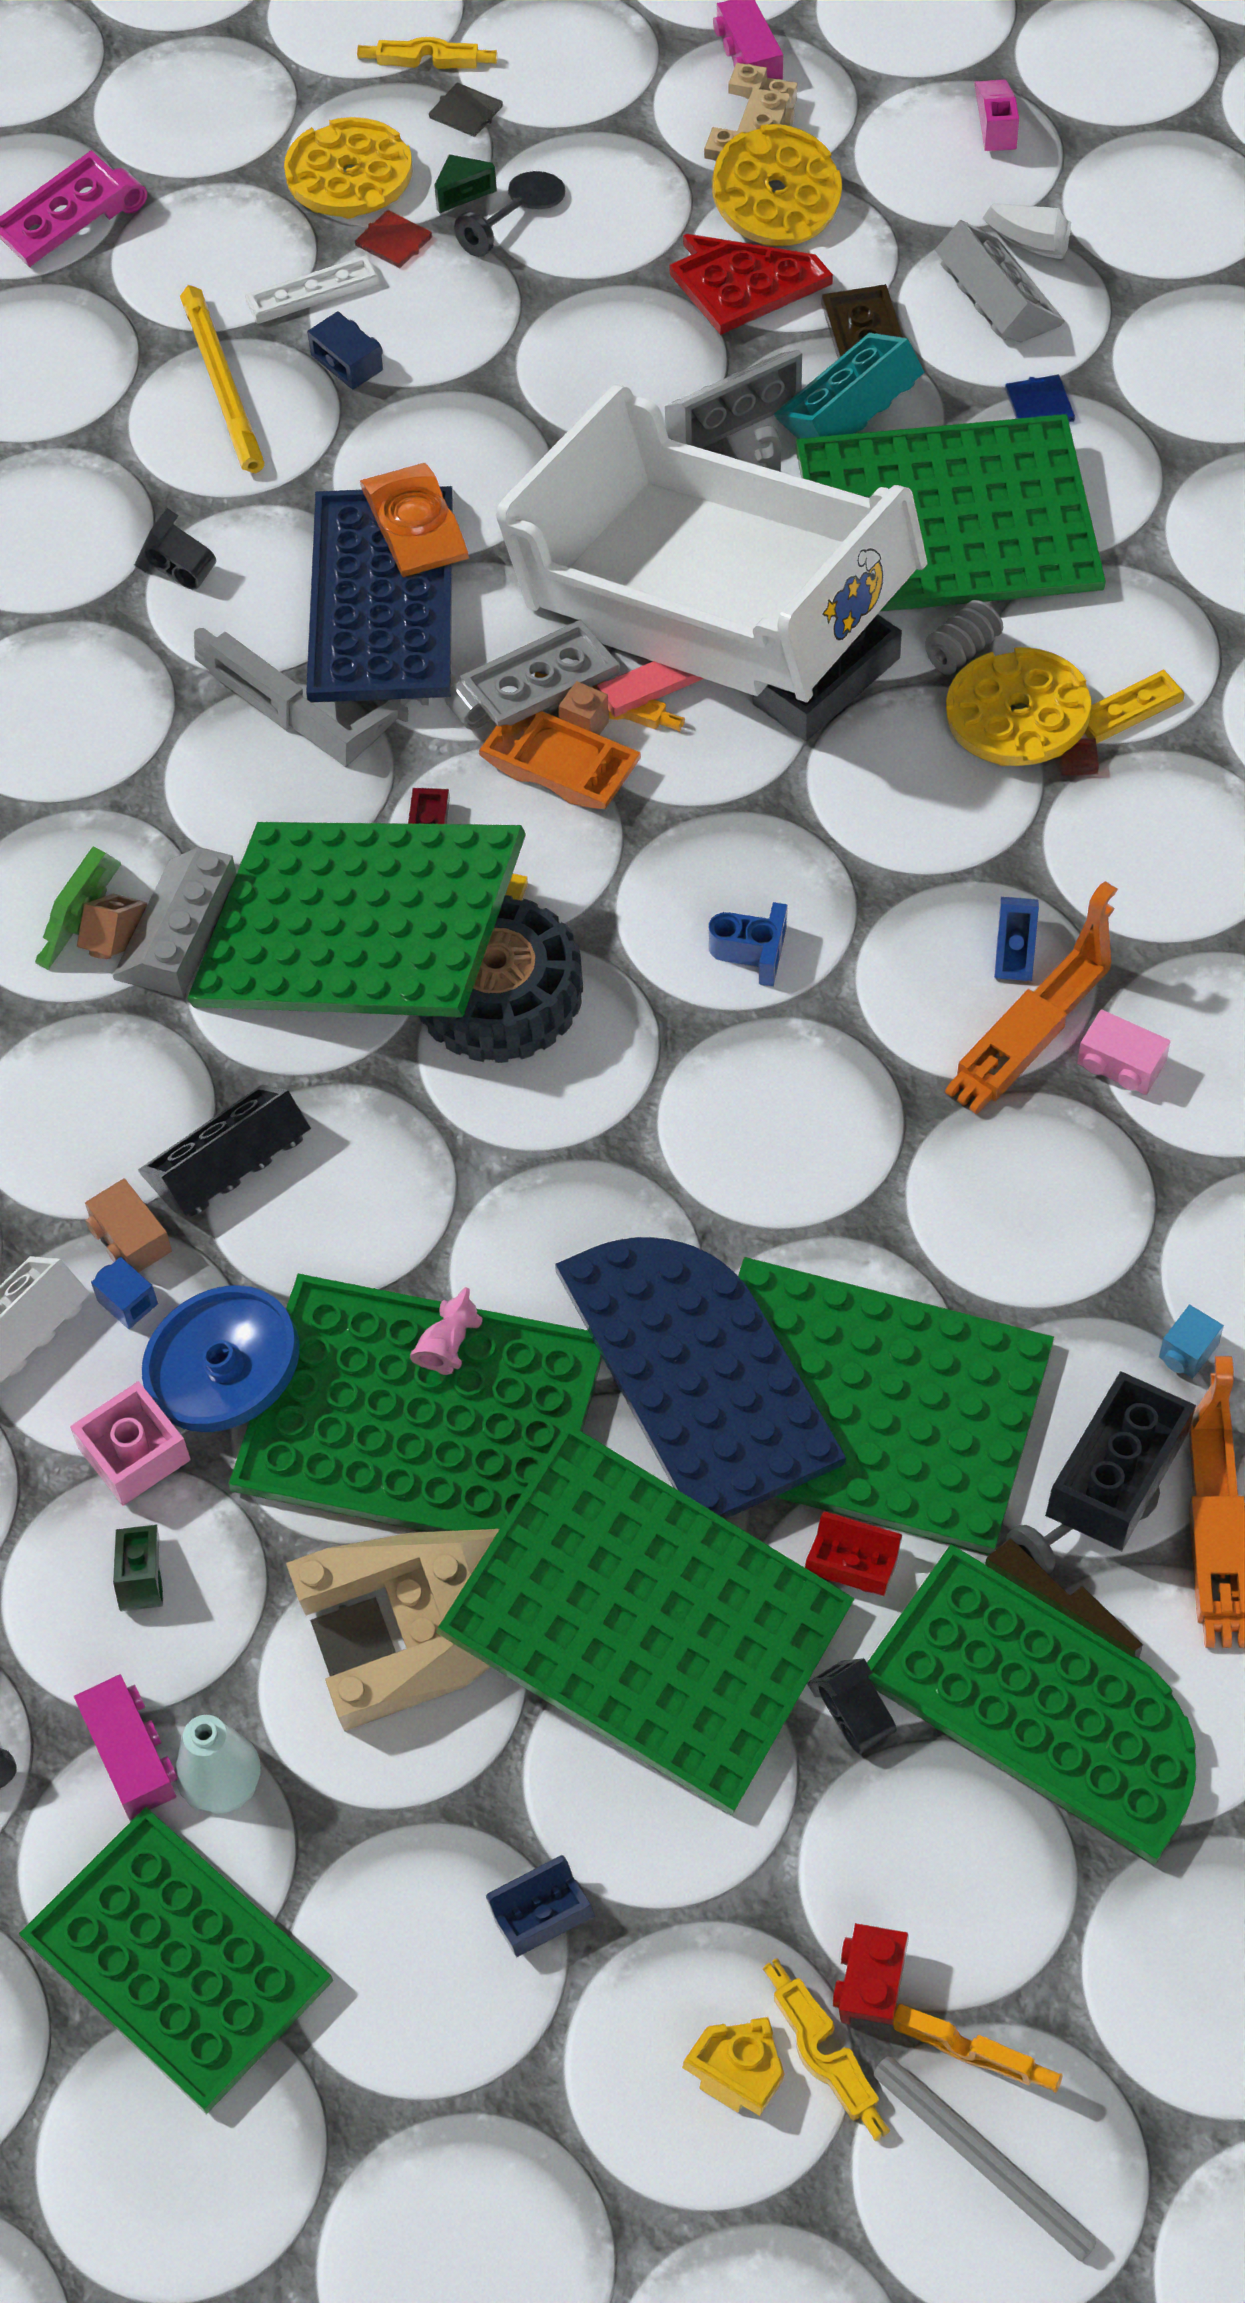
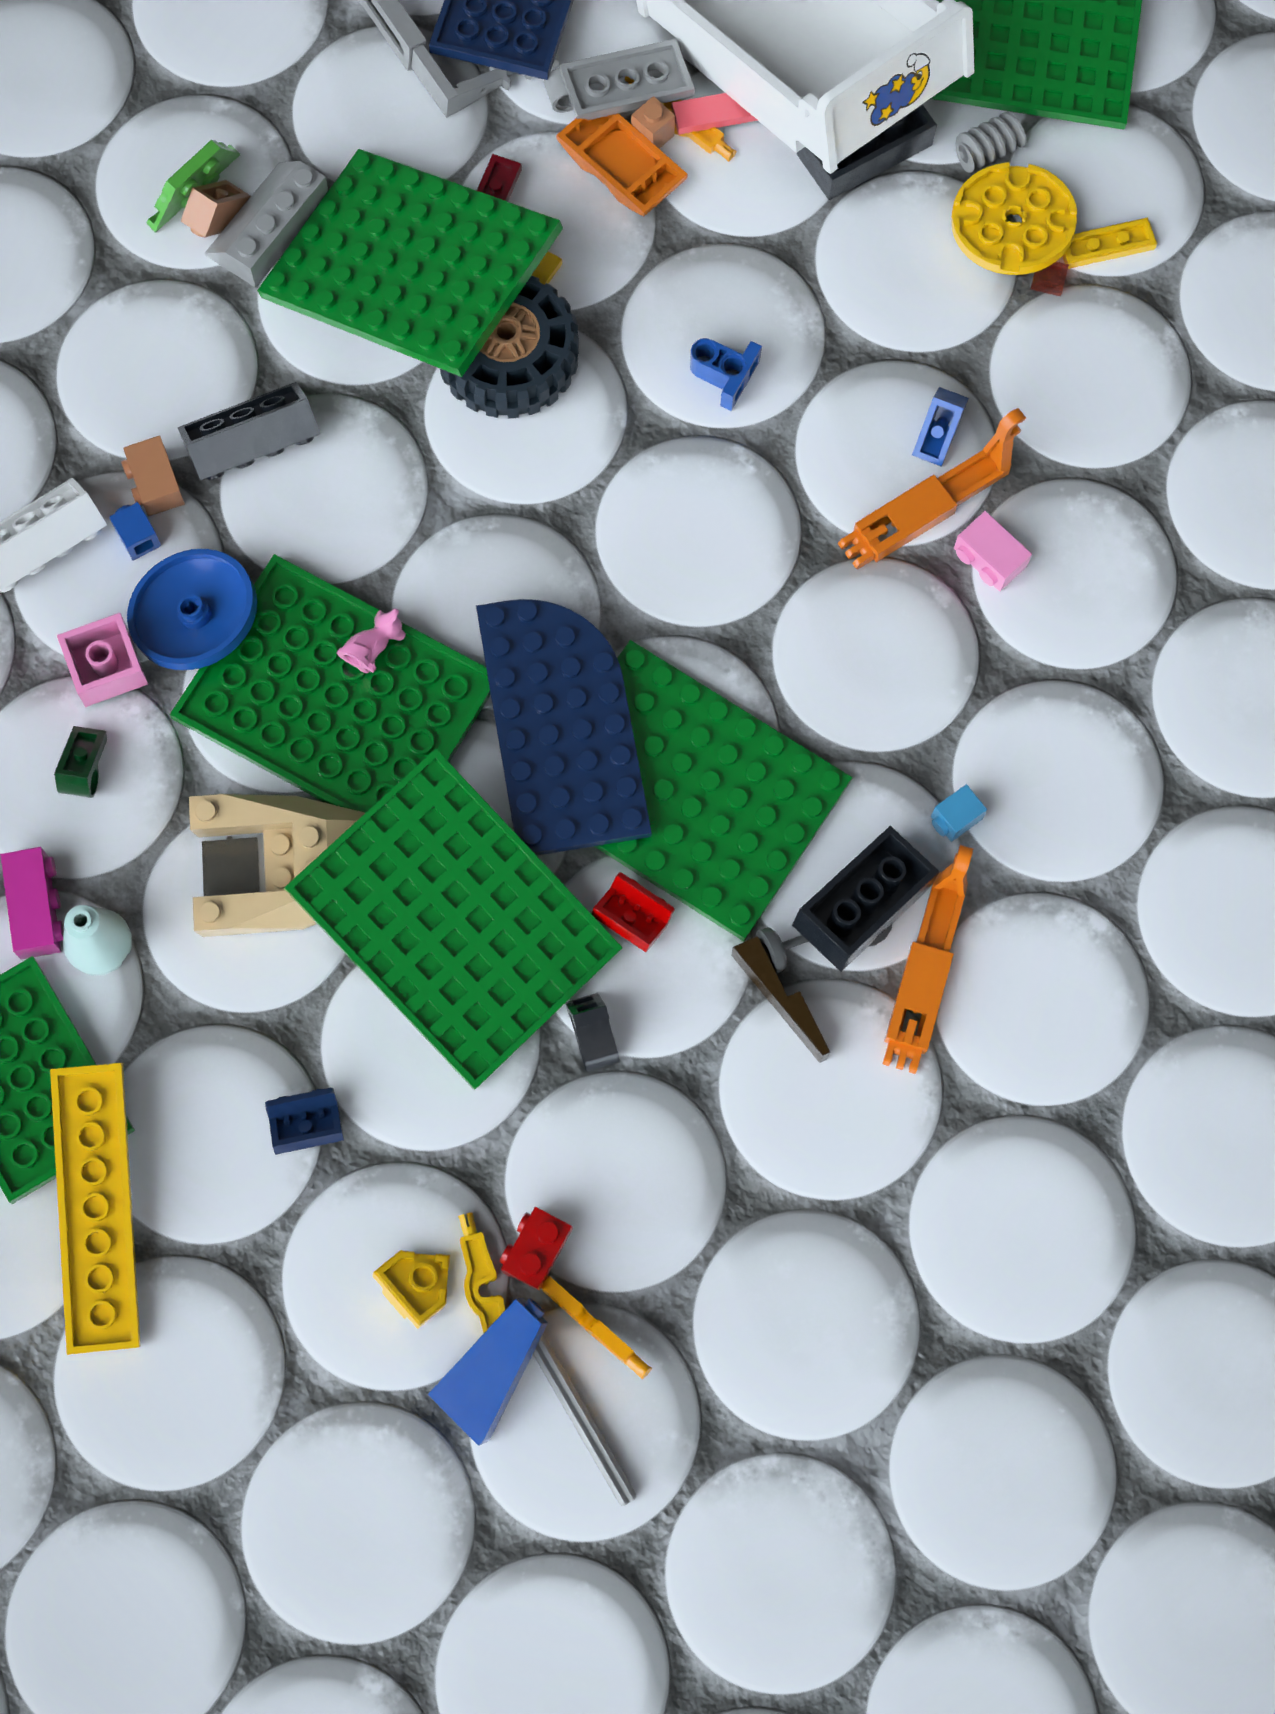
camera: 10 degrees right, 15 degrees up
green plate [867,1544,1196,1865] -> none
none -> yellow plate [50,1063,141,1355]
none -> blue slope [428,1298,548,1446]

